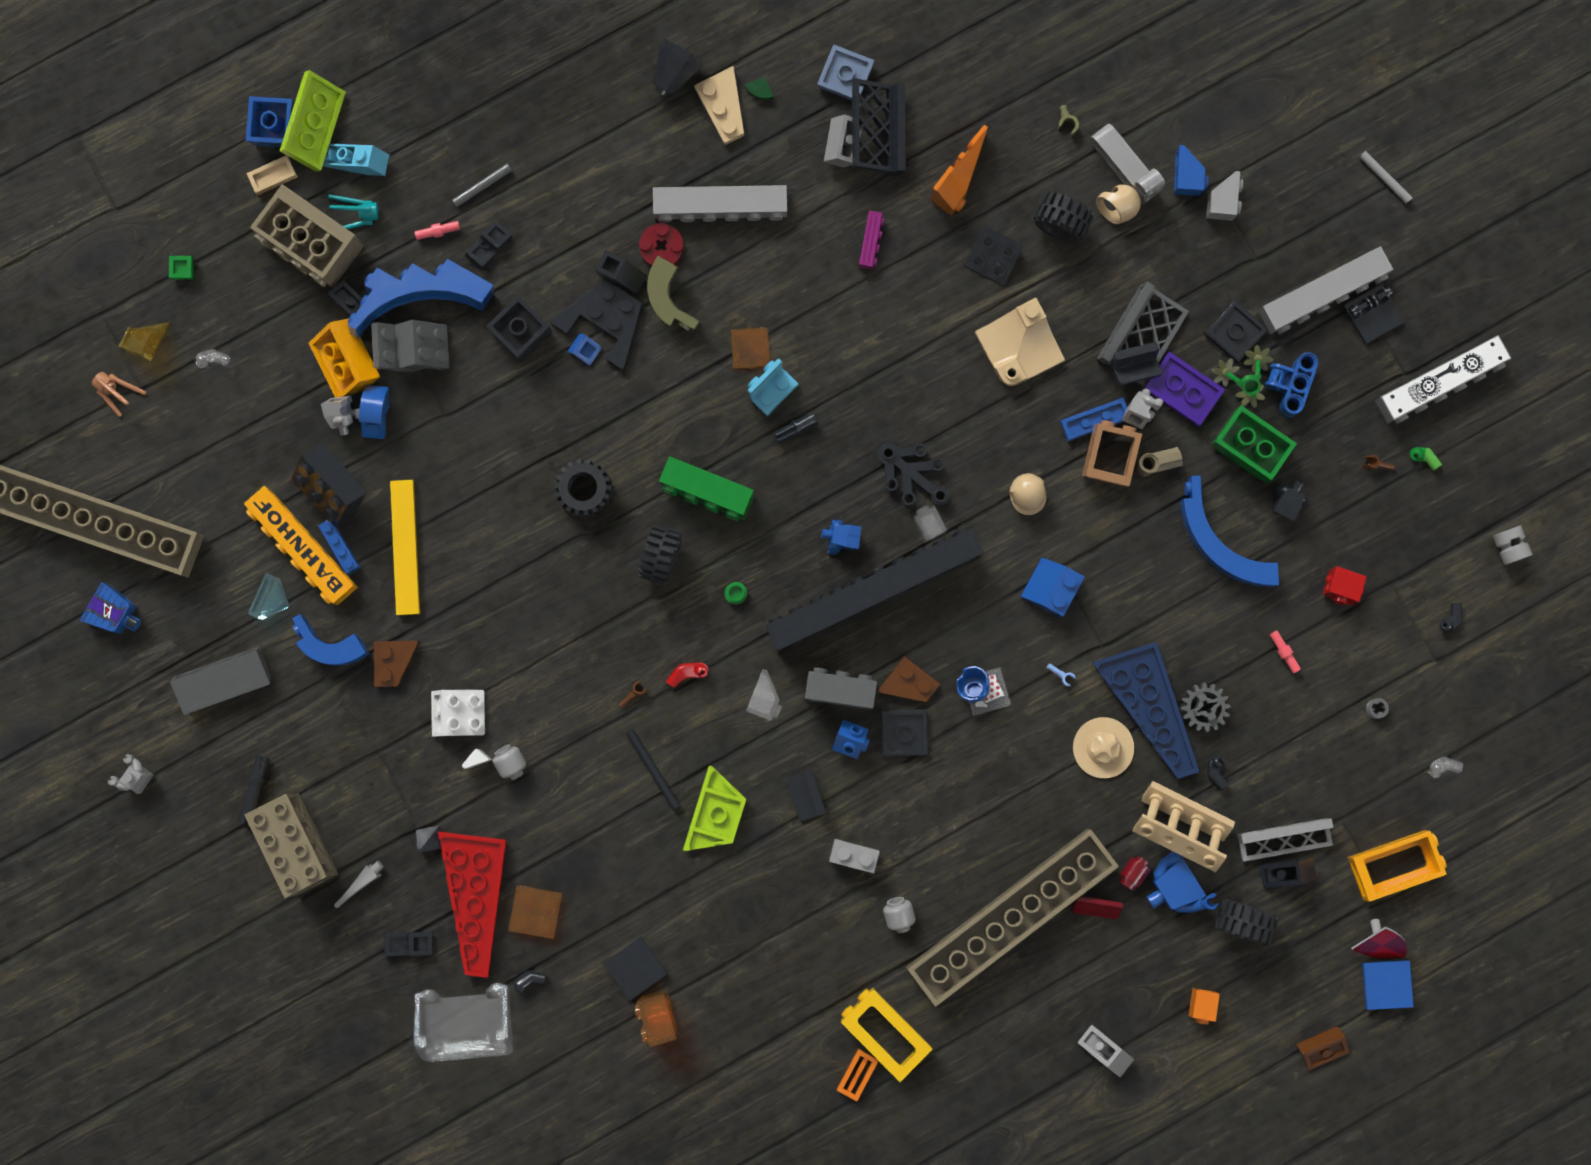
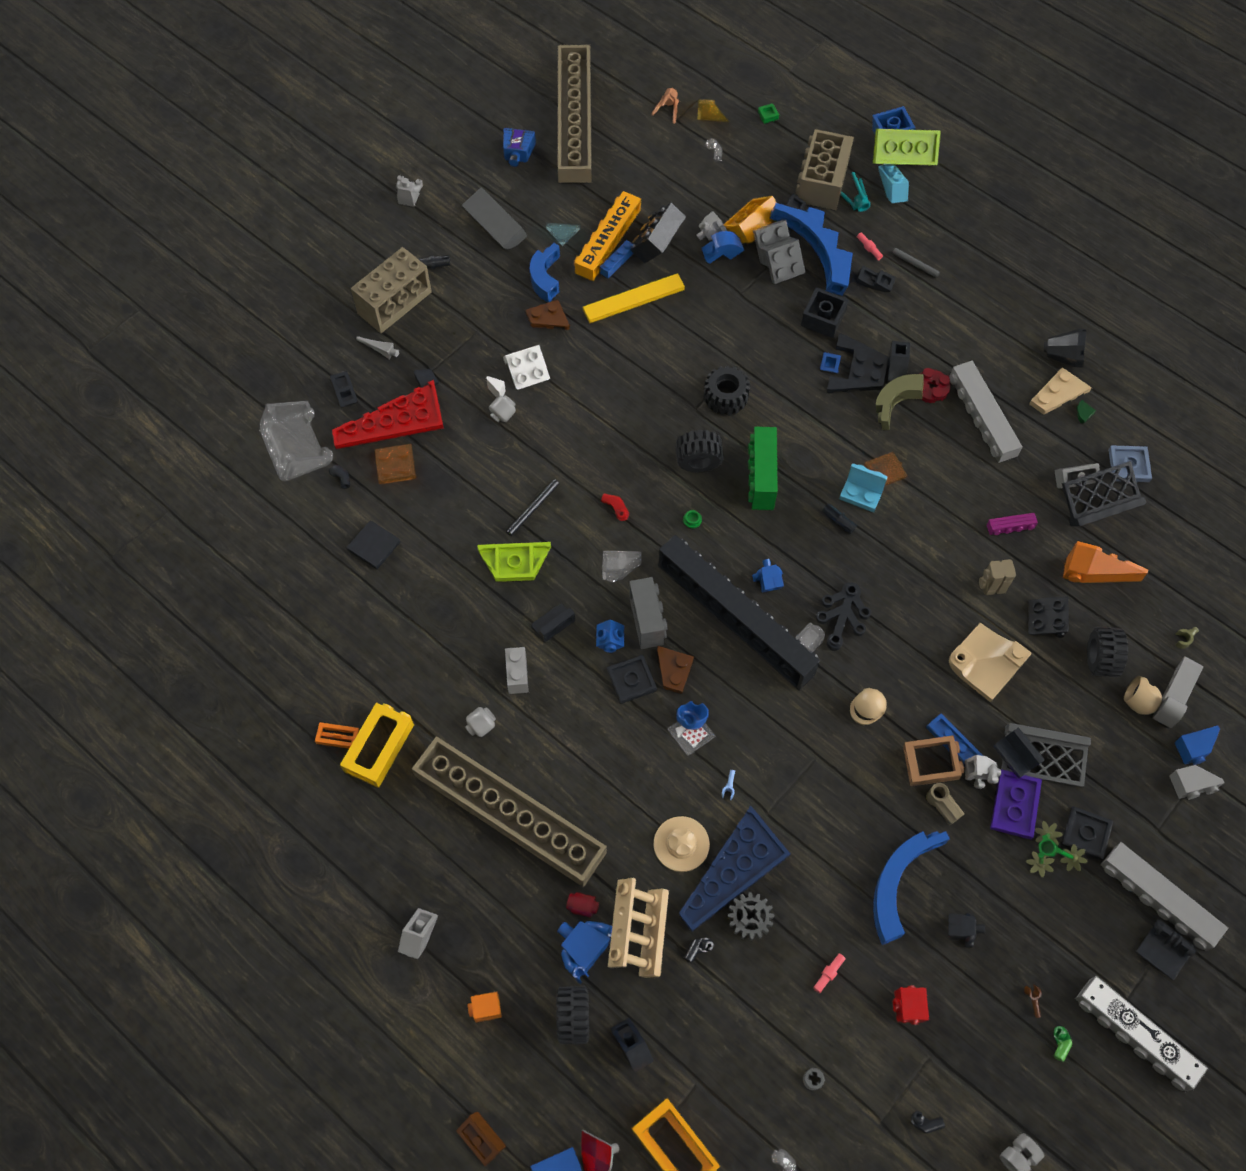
camera: 70 degrees right, 20 degrees down
tan tile [247,155,298,195] -> none
reddish brown hand [619,681,646,708] -> none
clear orange brick [635,989,679,1047] -> none
blue slope [1021,557,1084,618] -> none
dark red slope [1073,896,1123,919] -> none
green brick [1210,405,1297,484] -> none
light grey fence [1237,818,1333,861] -> none
blue beam [1264,352,1318,418] -> none
none -> dark tan brick [979,559,1016,595]

